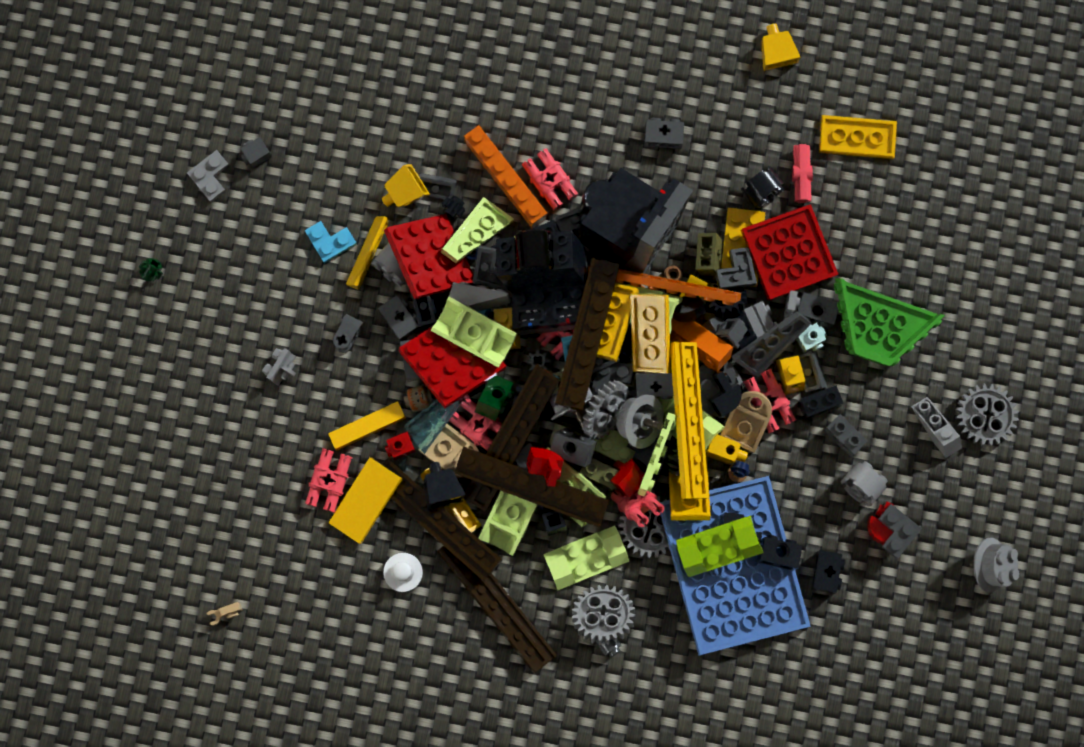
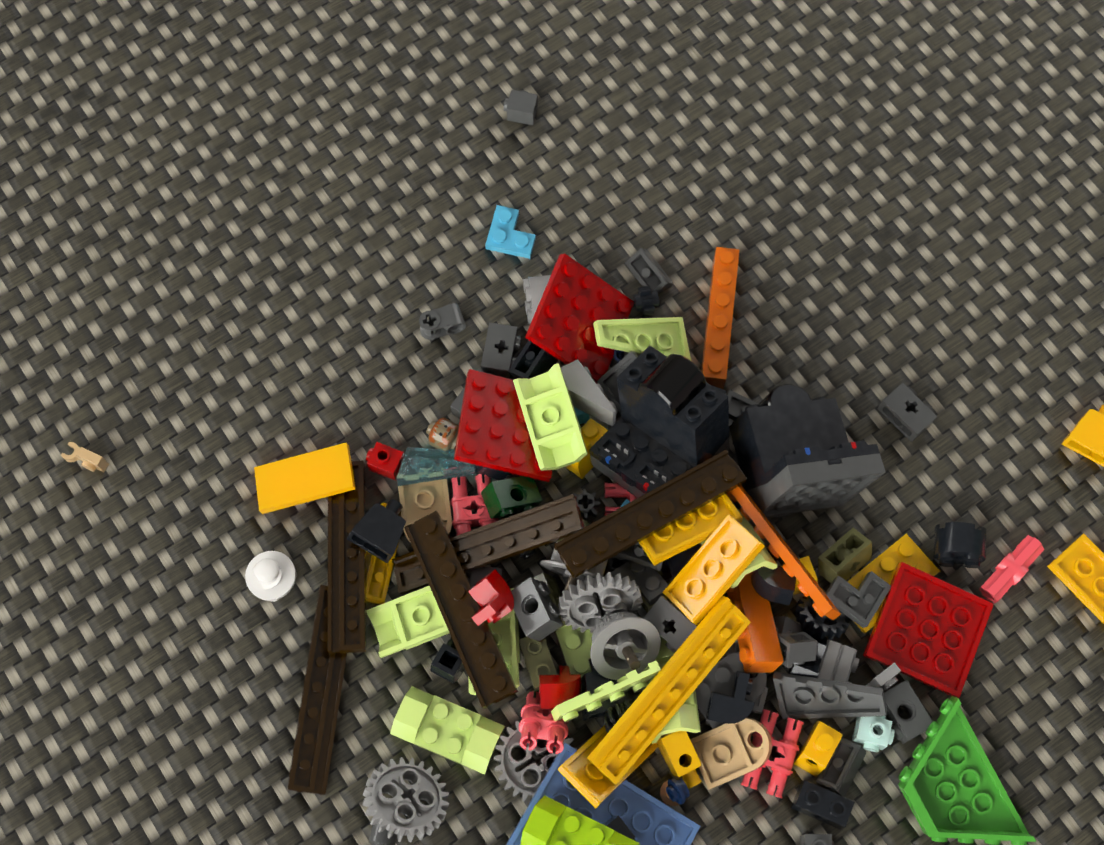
camera: 45 degrees right, 10 degrees down
dark green gear [139,258,163,282] -> none
light grey plate [187,150,229,203] -> none
light grey hips [262,348,296,386] -> none
coral pin [305,448,353,513] -> none
yellow slope [328,401,406,451] -> none
yellow slope [346,216,389,290] -> none
yellow torso [382,164,430,208] -> none
coral pin [522,148,579,211] -> none
medium nougat plate [663,266,683,281] -> none

